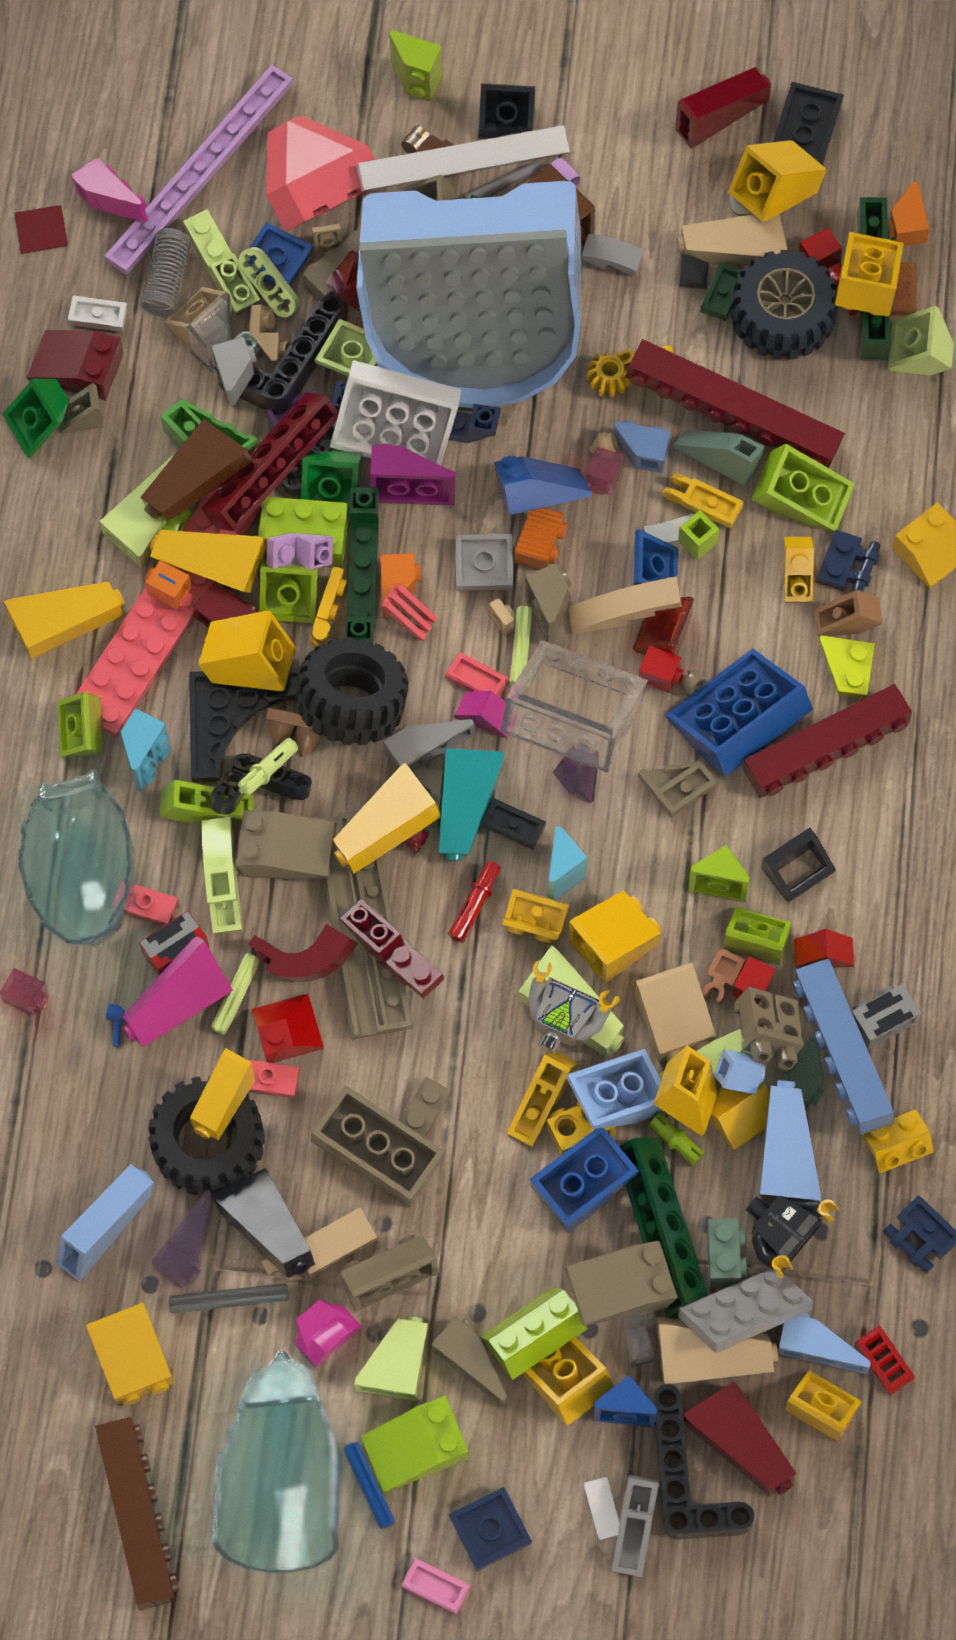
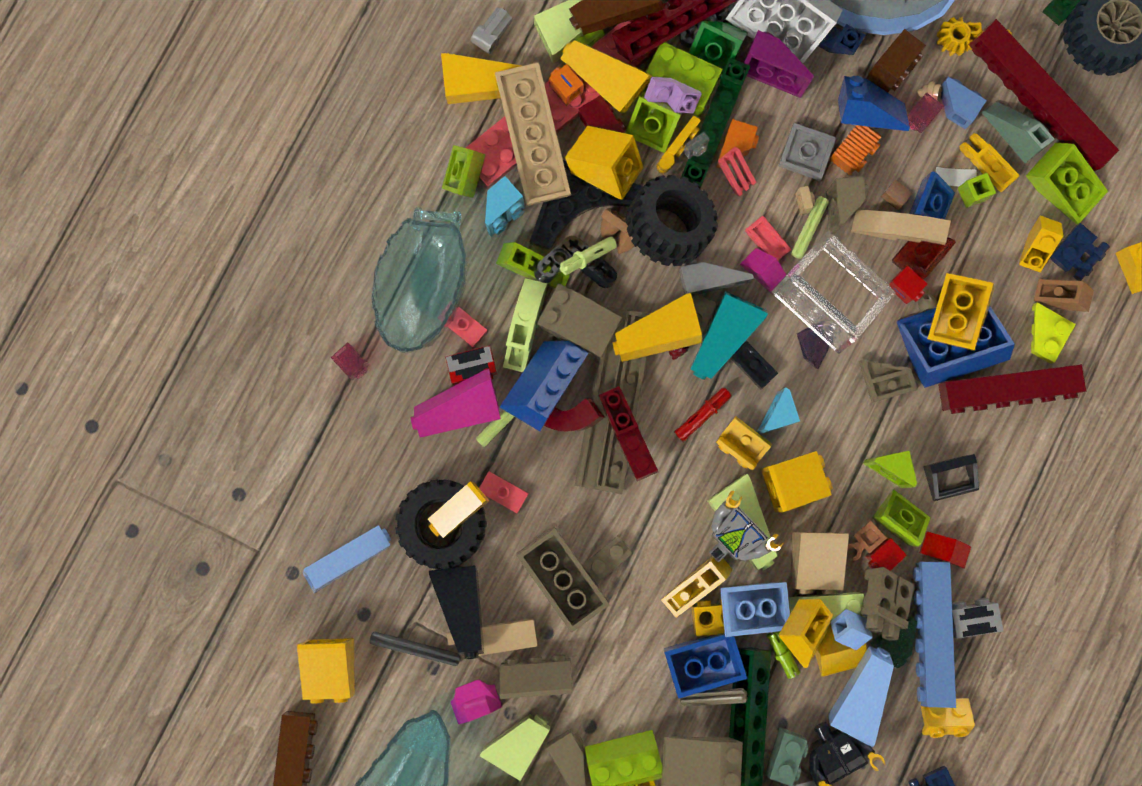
camera: 20 degrees right, 15 degrees up
blue hand [106,1004,125,1047] -> none
clear purple slope [152,1190,214,1289] -> none
red slope [252,993,324,1063] -> none
none -> light grey piece [471,7,513,55]
none -> tan plate [495,62,571,206]
none -> blue slope [500,341,588,432]
none -> dark tan axle [680,688,748,706]
none -> clear plate [684,132,709,159]
none -> reddish brown brick [866,29,926,92]
none -> medium nougat slope [881,179,913,210]
none -> yellow slope [927,273,994,351]

